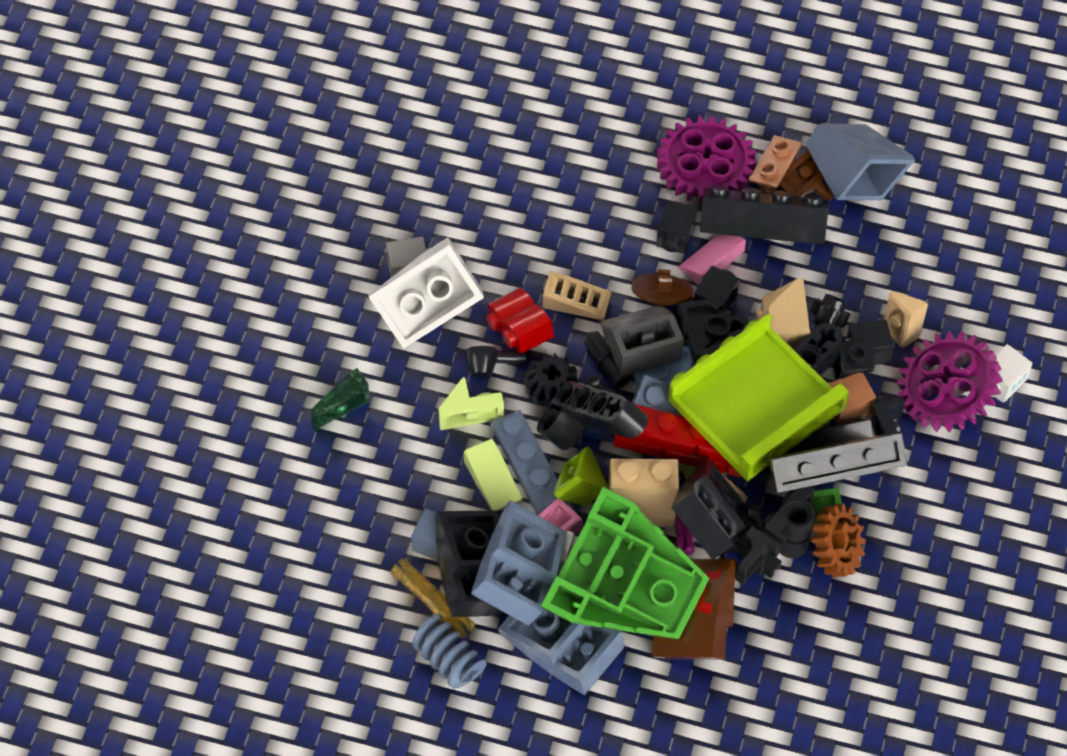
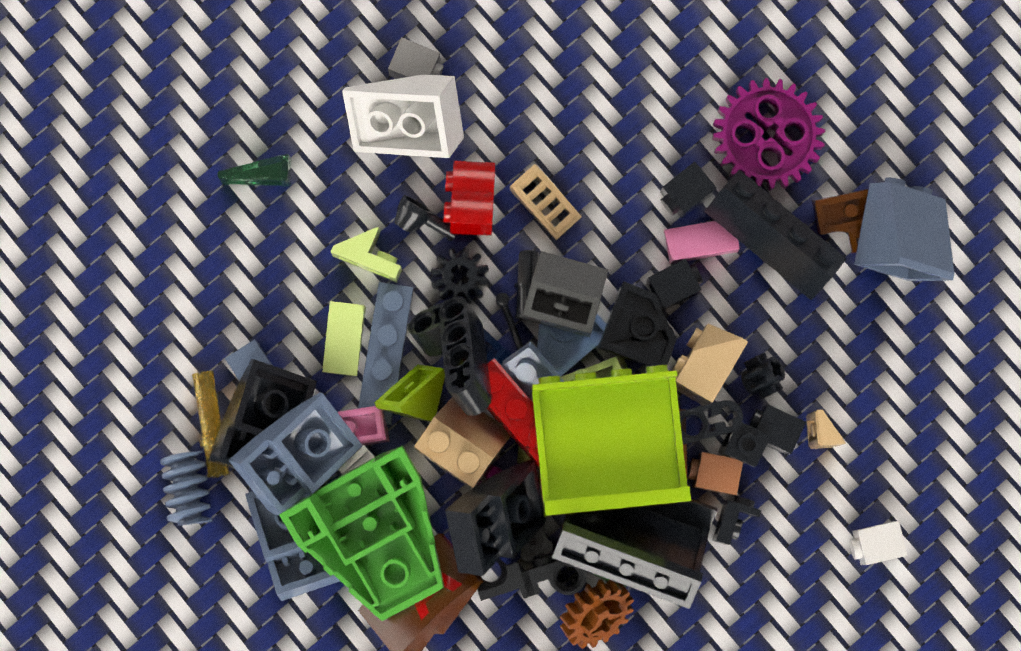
camera: 30 degrees right, 25 degrees up
reddish brown piece [631,269,694,305] -> none
nougat hinge [748,135,802,194] -> none
magenta gear [897,331,1003,432] -> none

